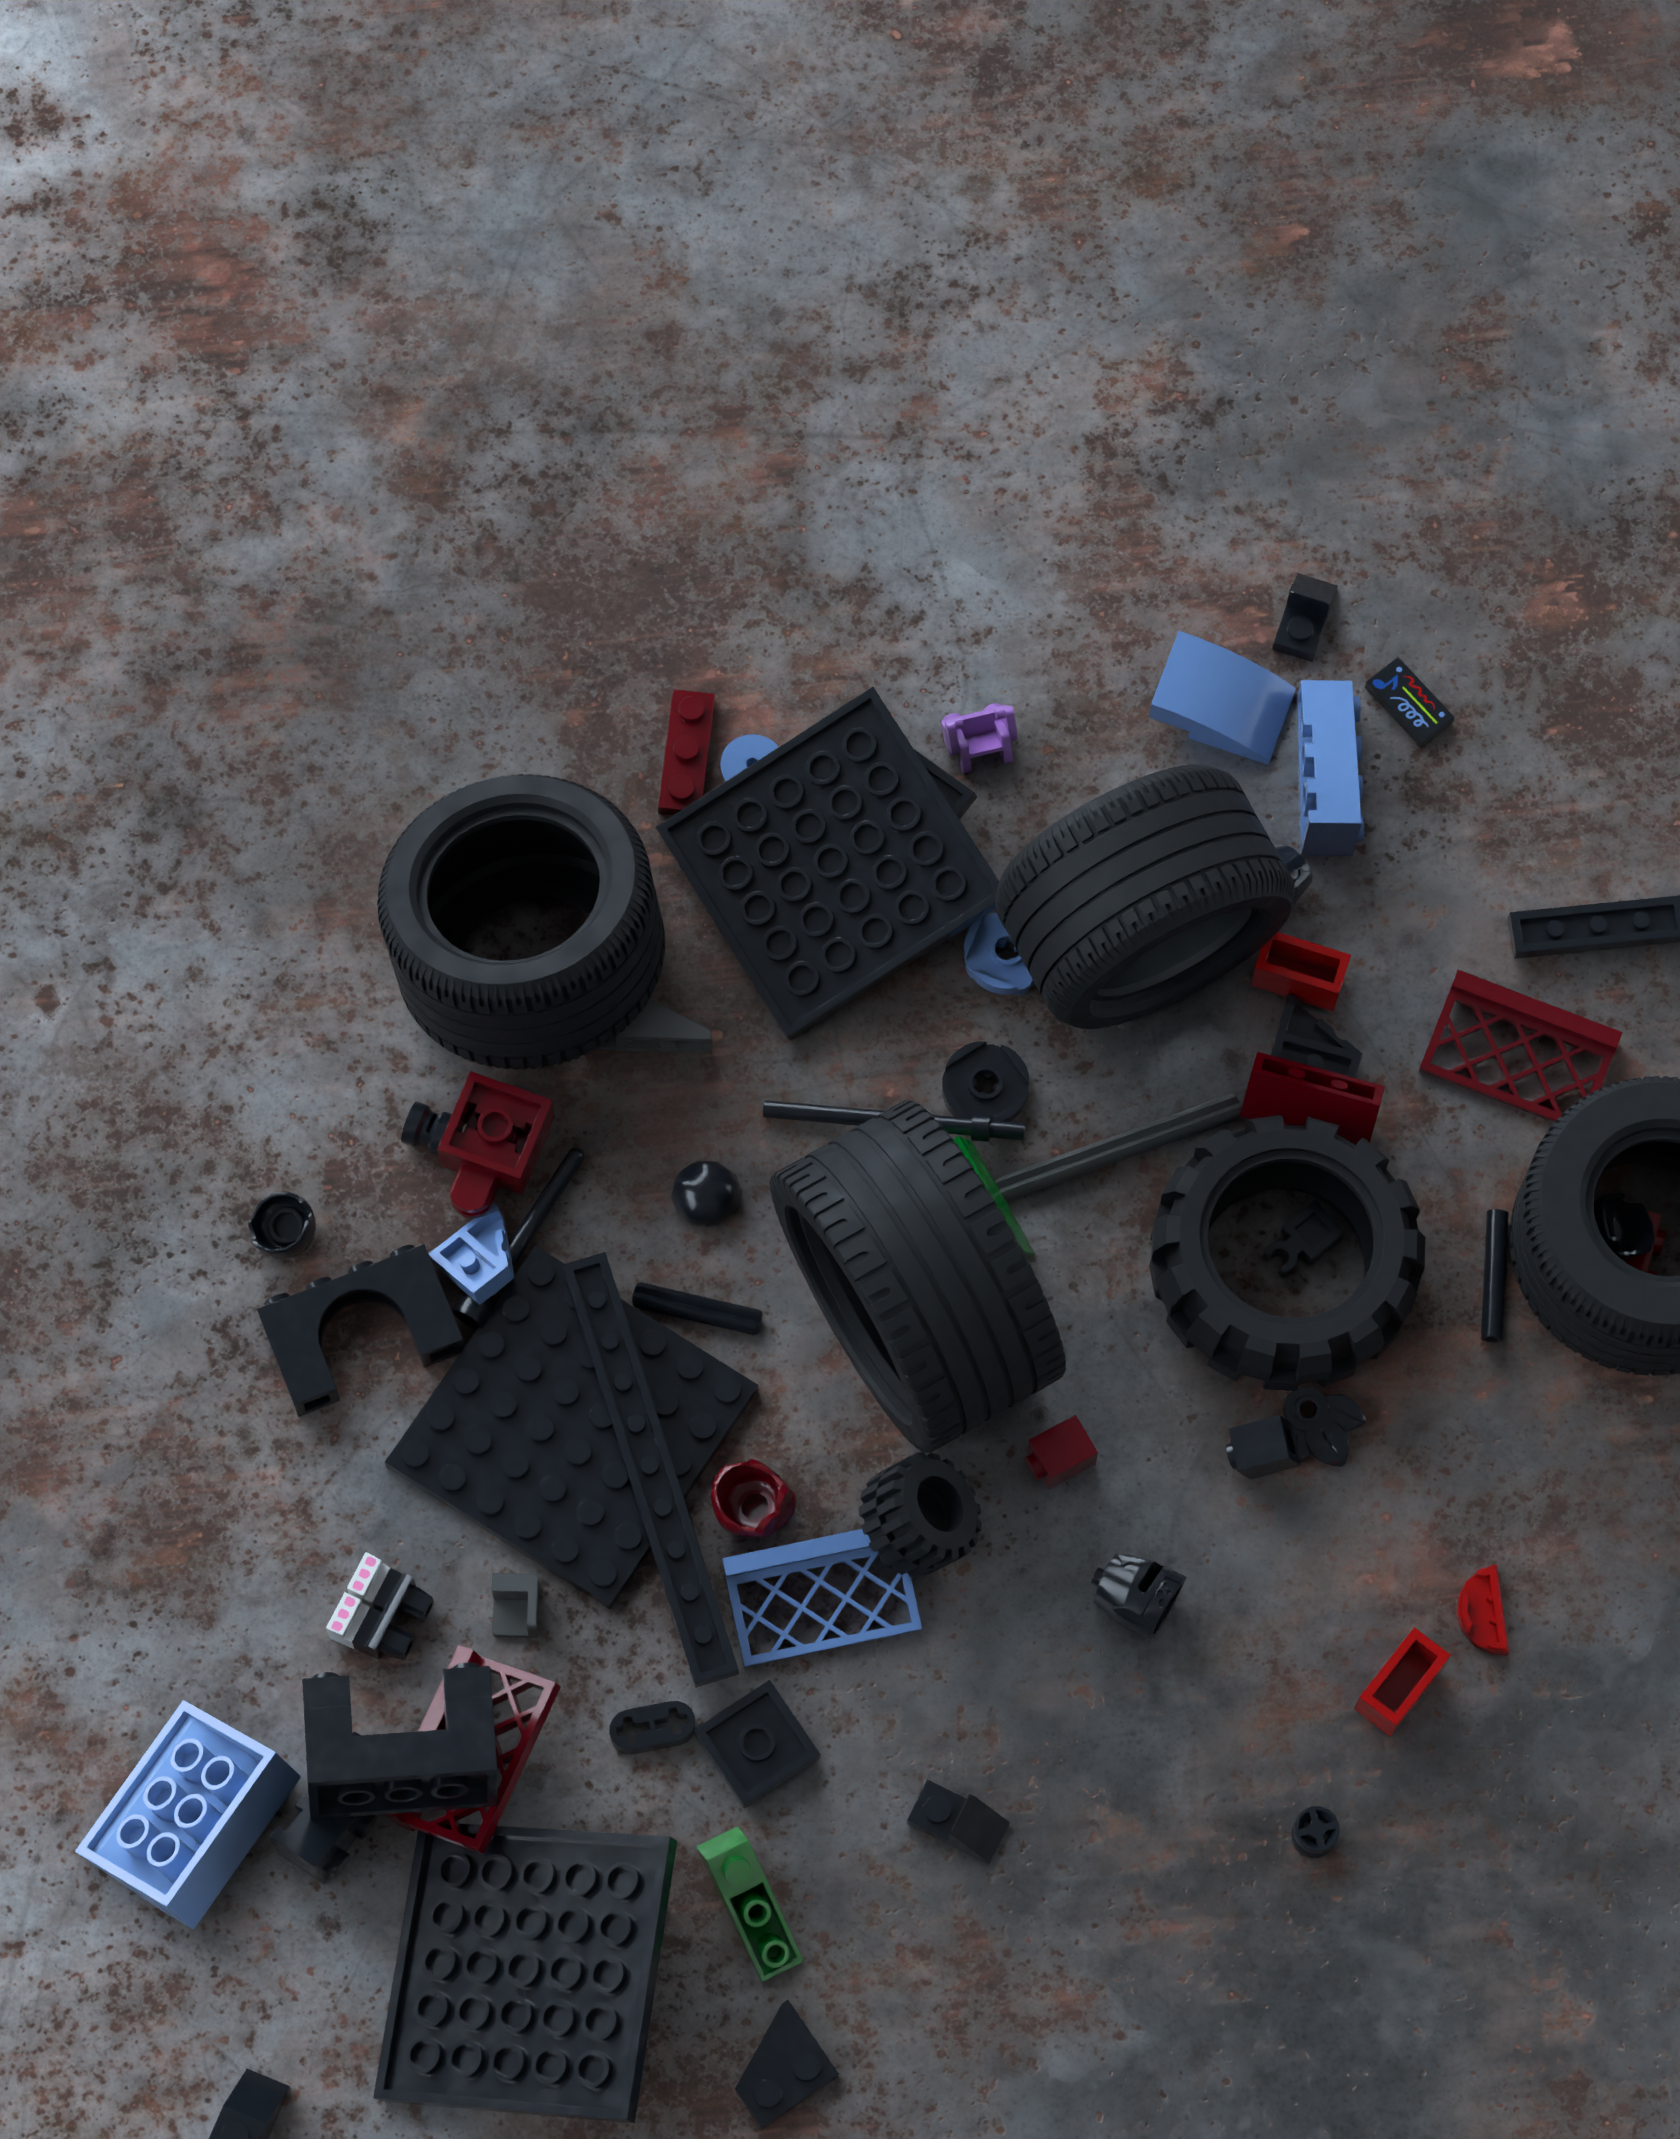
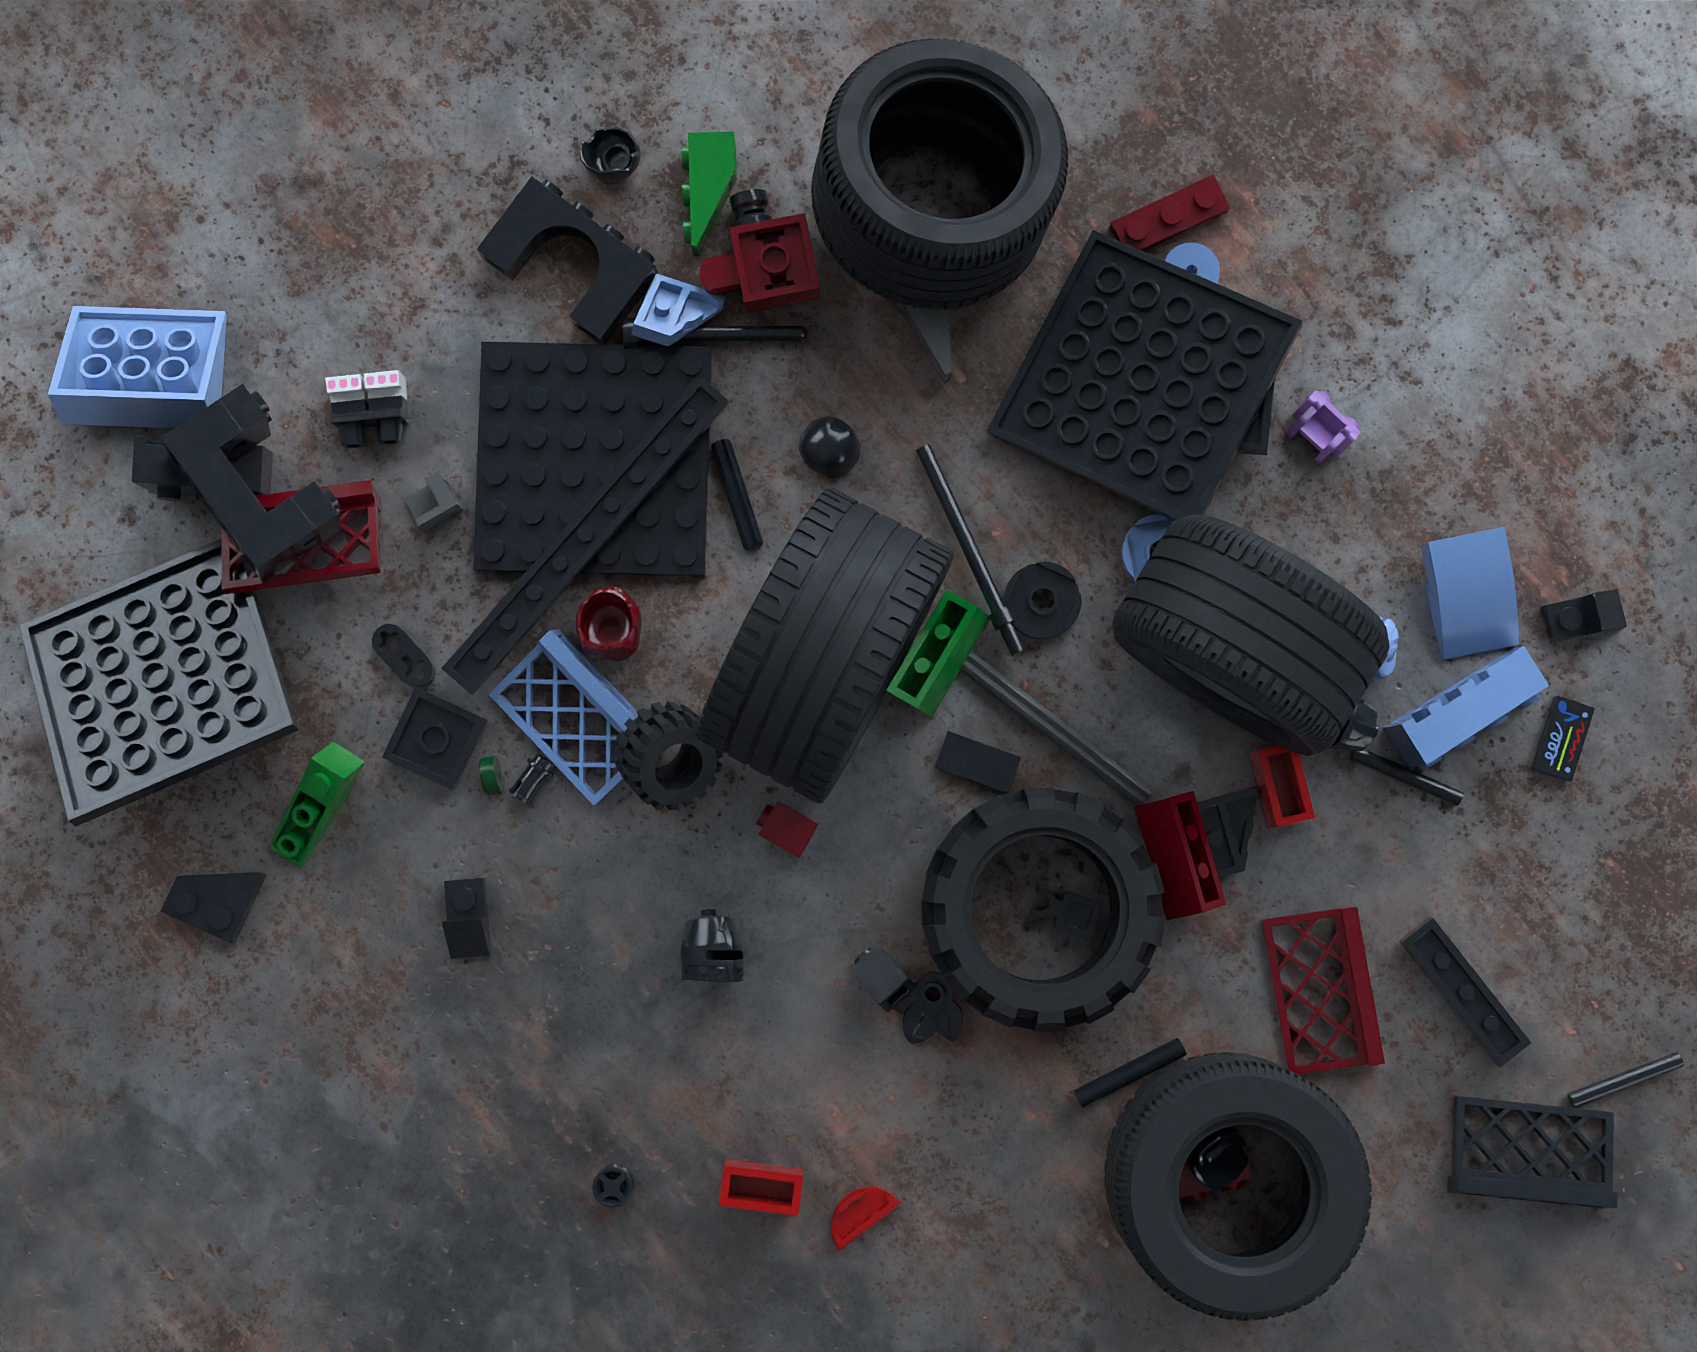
camera: 60 degrees right, 15 degrees up
none -> dark green tile [479,755,504,796]
none -> black pin [509,753,555,805]
none -> green slope [681,131,737,256]
none -> black tile [934,731,1021,794]
none -> black bar [1350,749,1464,806]

